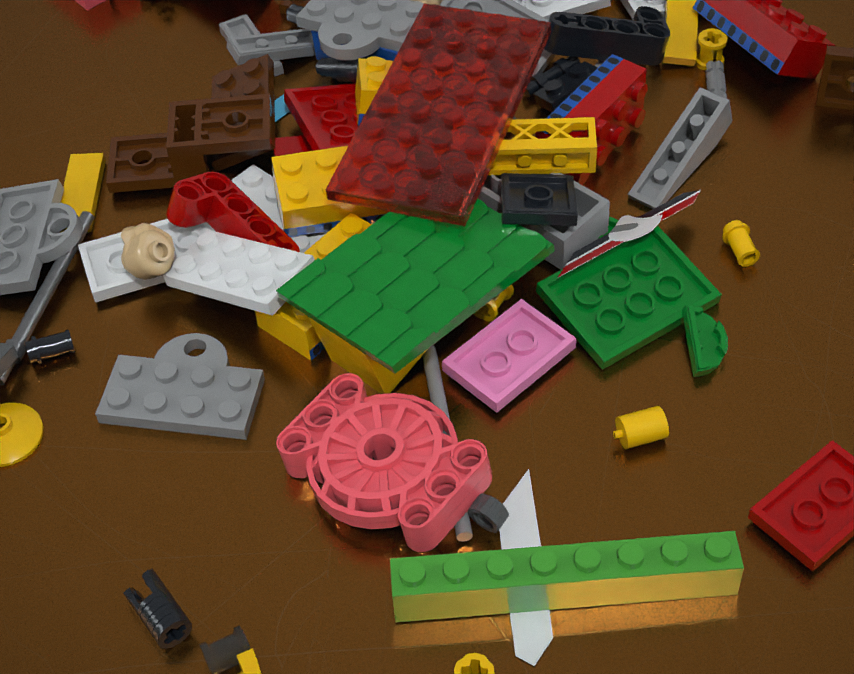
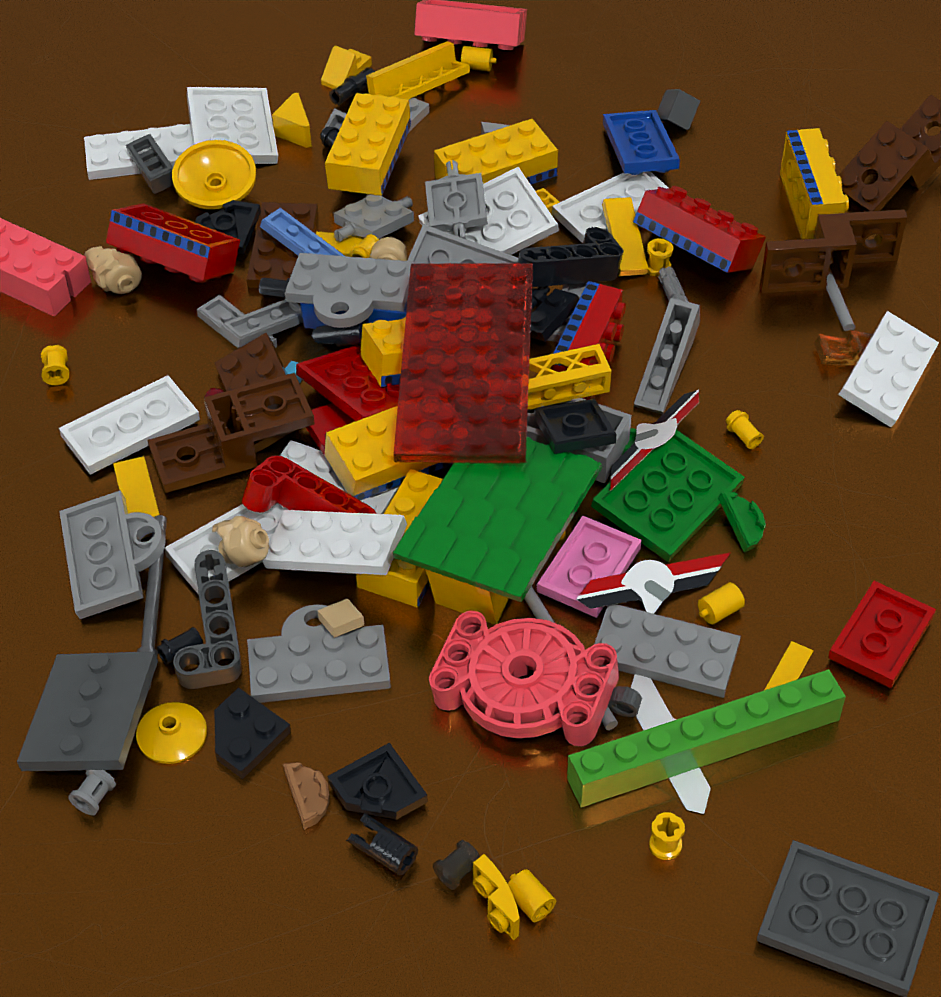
camera: 20 degrees left, 0 degrees up
none -> yellow bush [41,345,69,385]
none -> white plate [59,375,200,475]
none -> dark grey beam [173,550,242,689]
none -> black plate [214,688,291,779]
none -> medium nougat tile [283,762,330,830]
none -> tan tile [318,599,364,638]
none -> black plate [327,743,428,820]
none -> sticker [576,552,731,614]
none -> light grey plate [594,604,741,698]
none -> yellow sticker [765,641,814,690]

